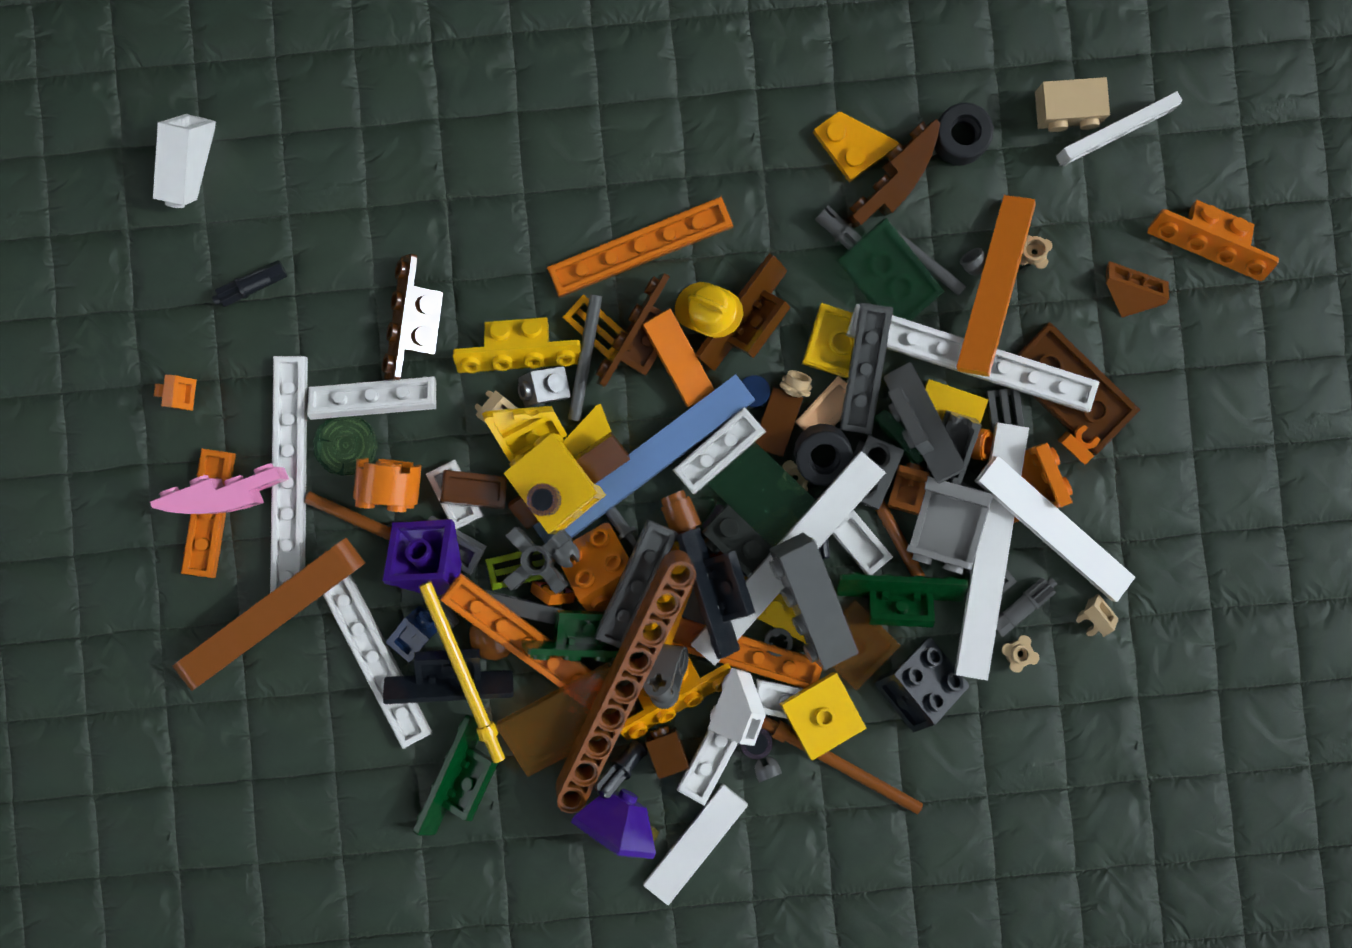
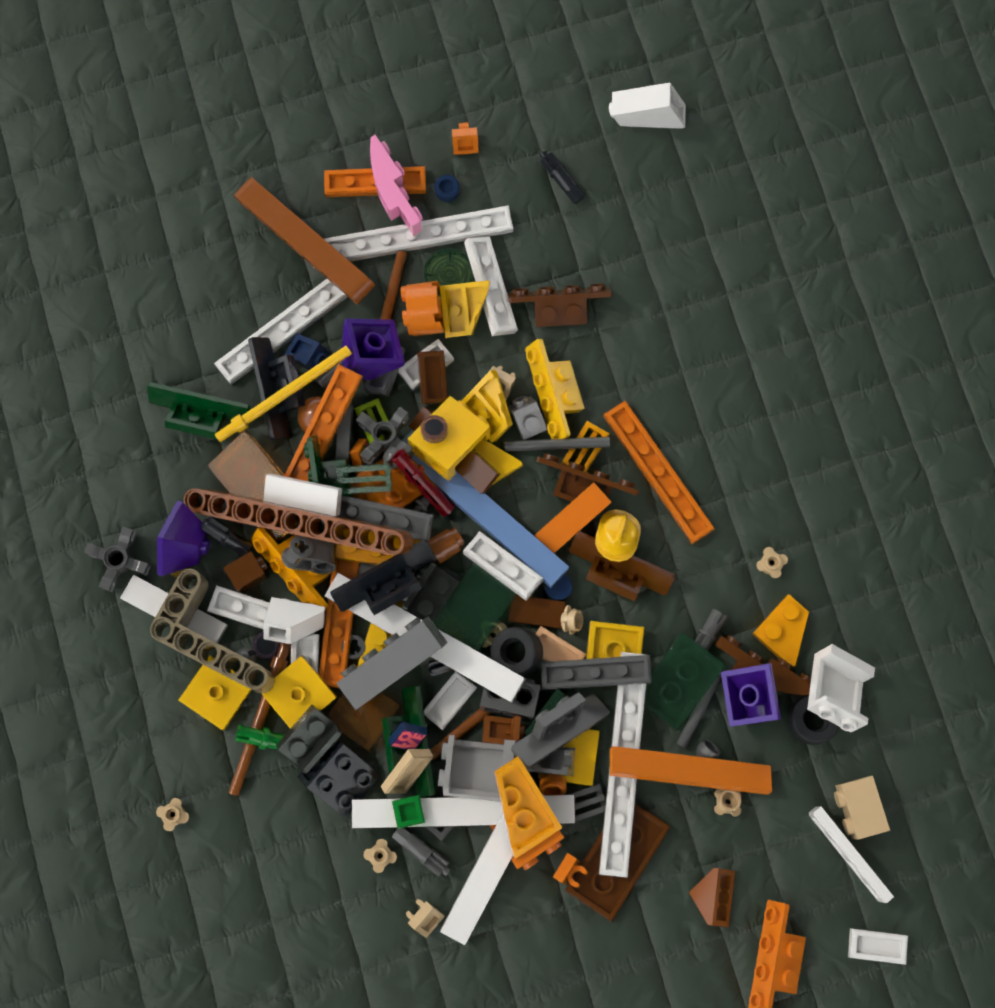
camera: 75 degrees right, 10 degrees down
none -> dark grey pin [84,527,152,593]
none -> dark tan beam [150,569,275,694]
none -> tan plate [156,798,189,831]
none -> yellow plate [178,655,252,731]
none -> green pin [235,724,284,750]
none -> white tile [263,473,342,516]
none -> pearl dark grey bracket [276,704,342,774]
none -> clear green tile [336,463,393,494]
none -> tan tile [381,749,433,794]
none -> tile [389,722,427,750]
none -> dark red pin [391,449,455,517]
none -> green tile [392,795,425,829]
none -> dark blue tile [434,175,460,202]
none -> yellow wing [440,280,491,338]
none -> light orange wing [494,756,562,859]
none -> dark purple slope [721,664,781,727]
none -> tan plate [756,547,788,578]
none -> white panel [807,644,875,732]
none -> white tile [848,928,908,965]

